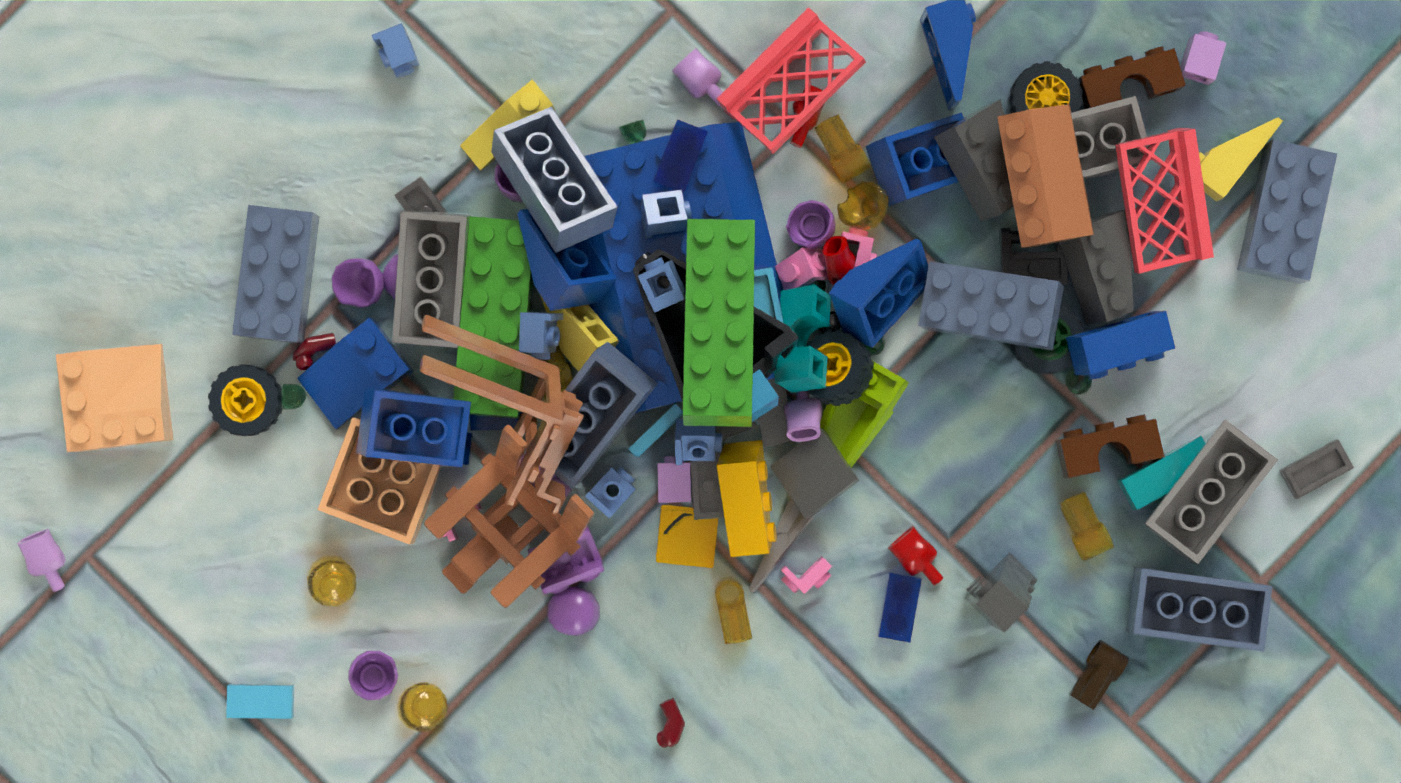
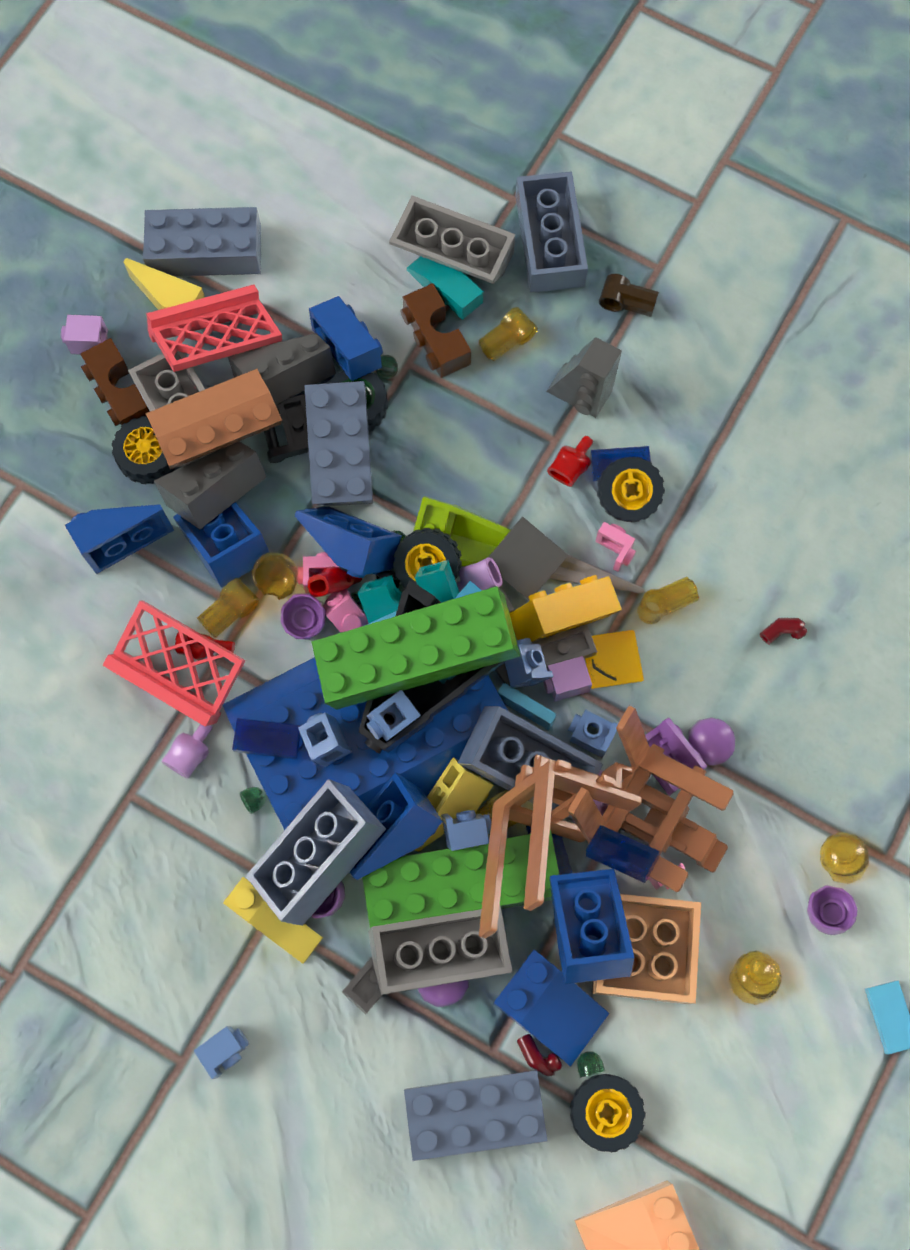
camera: 105 degrees left, 15 degrees down
medium lavender hair [332,258,384,308] -> none
flat silver tile [1279,439,1354,499] -> none
none -> clear blue plate [586,825,660,883]
none -> black wheel [597,457,665,522]

